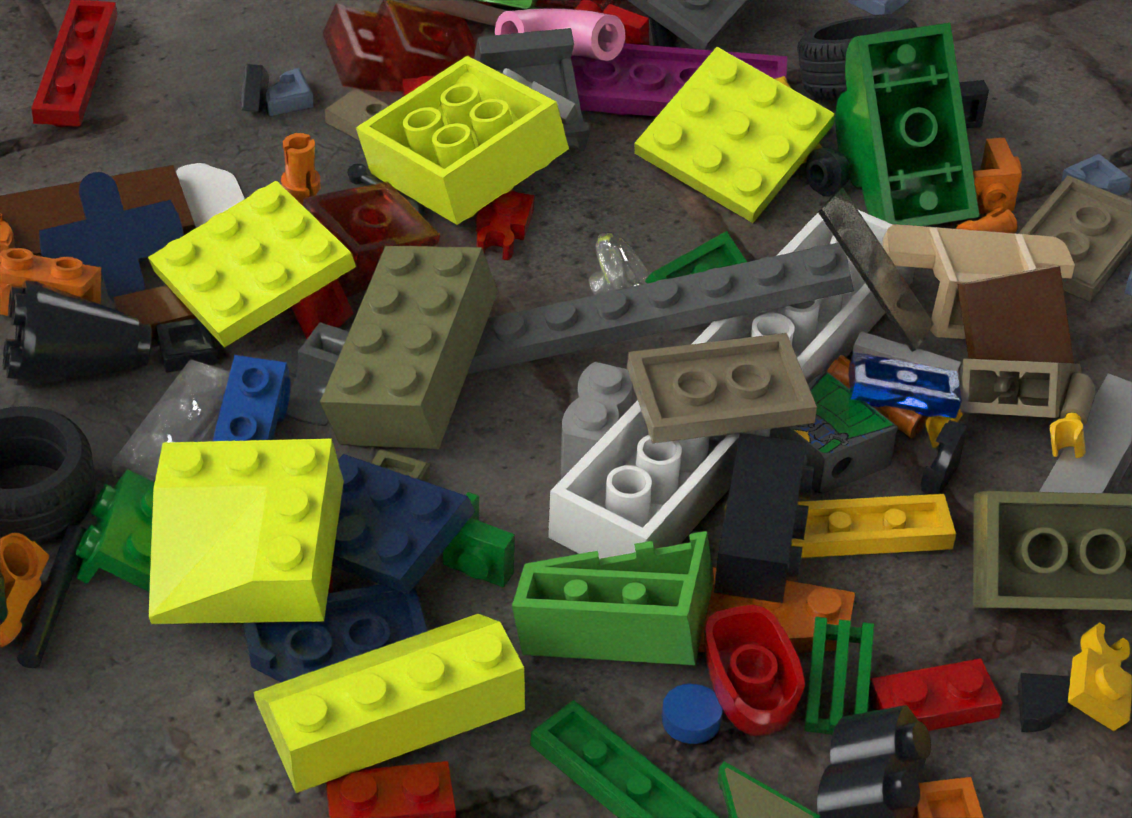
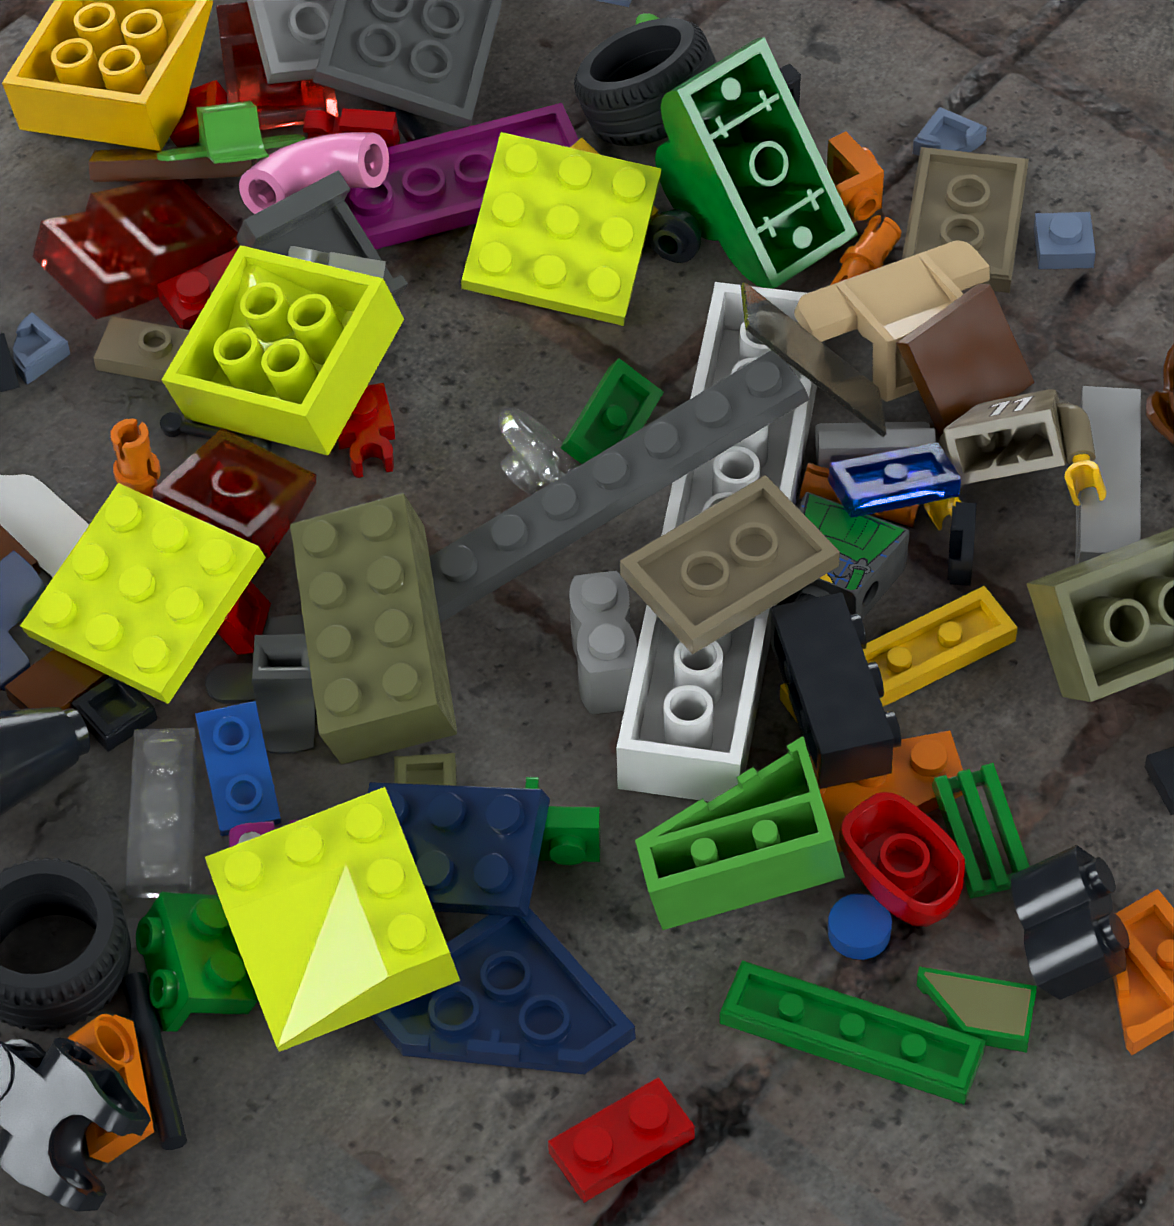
camera: 20 degrees left, 10 degrees up
neon yellow slope [254,614,525,793] -> none
red plate [869,658,1003,731] -> none

